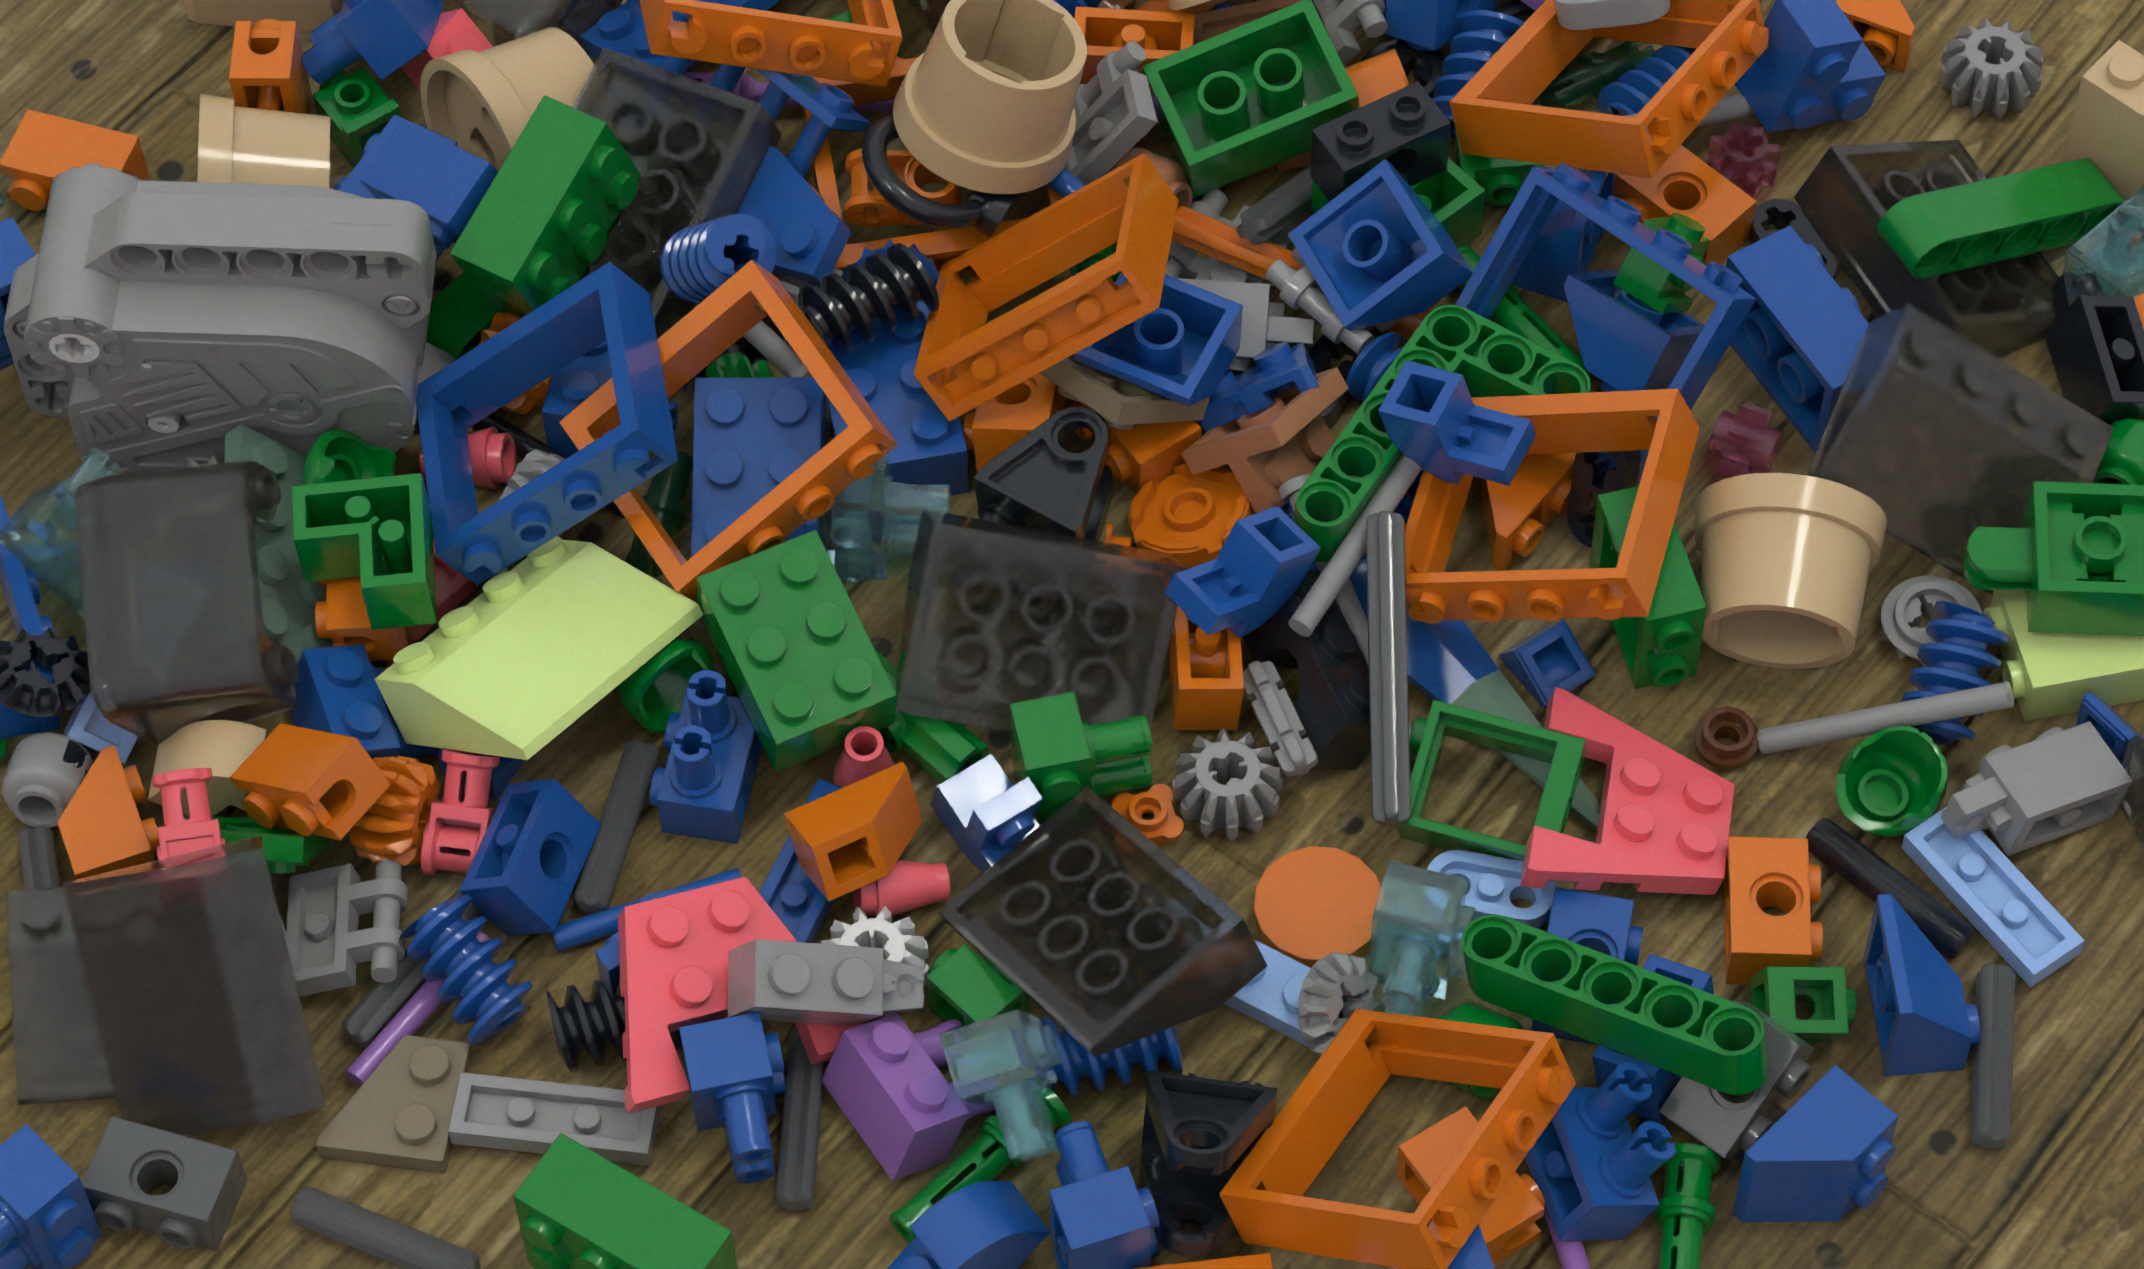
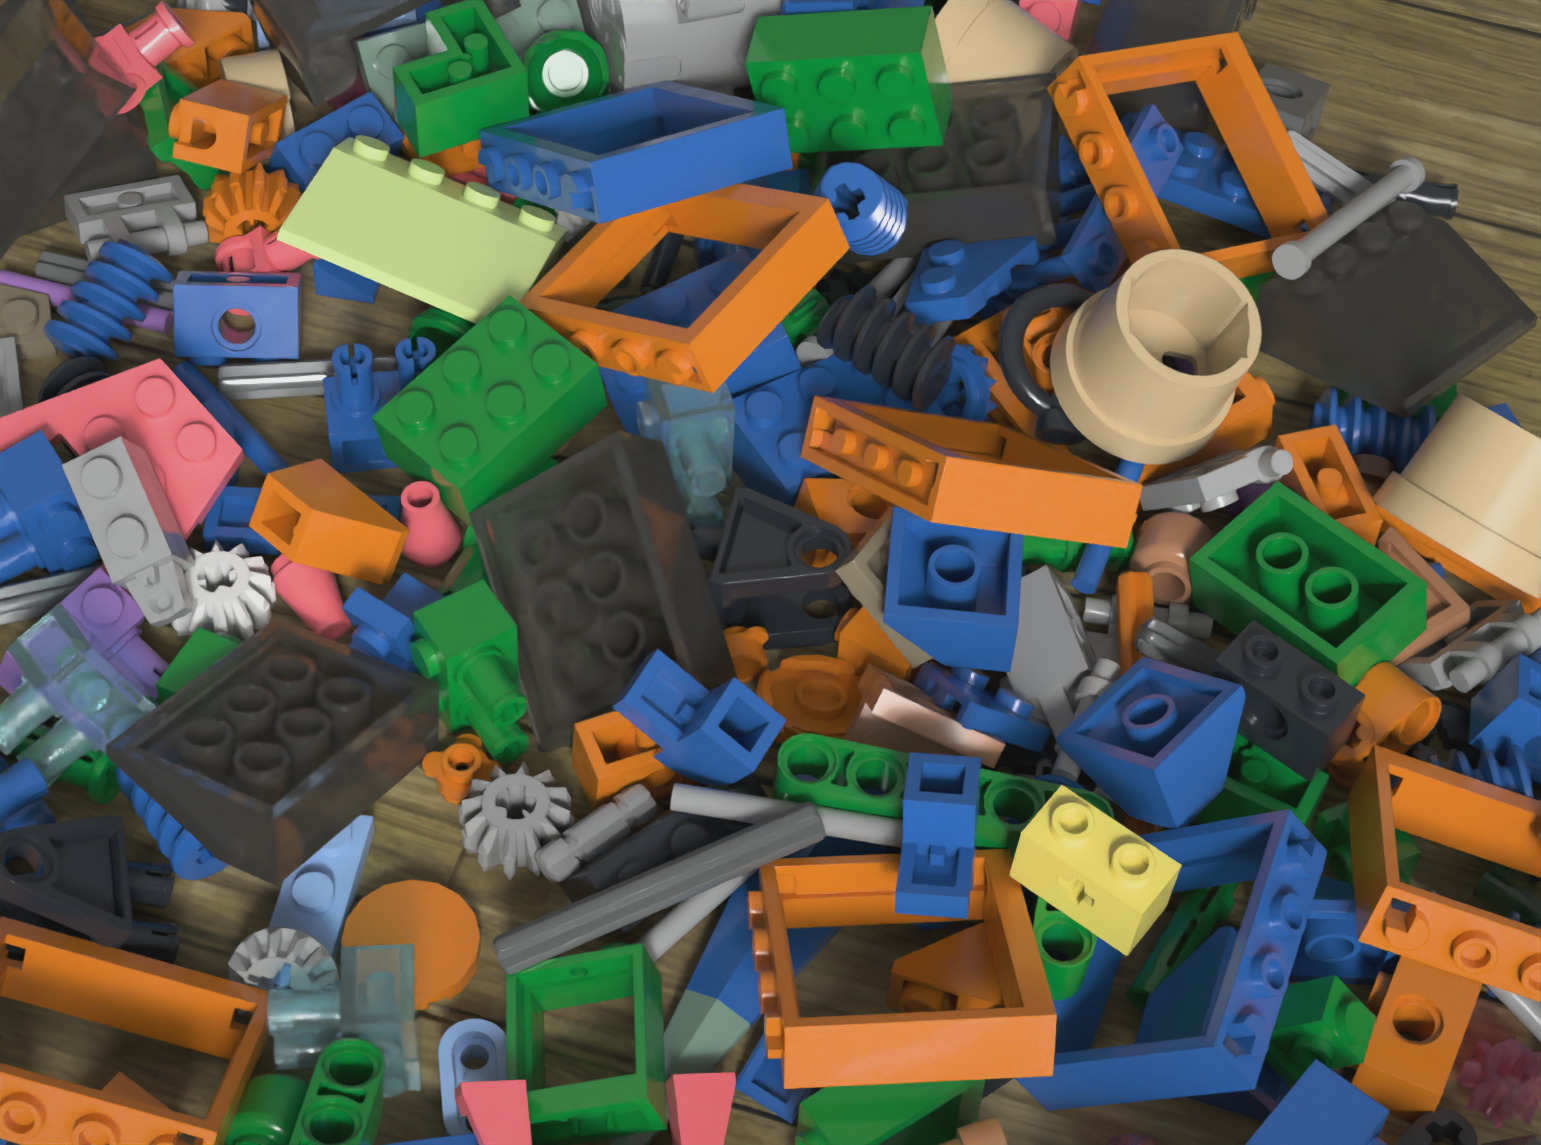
camera: 65 degrees right, 5 degrees down
none -> light yellow brick [1009,785,1182,956]

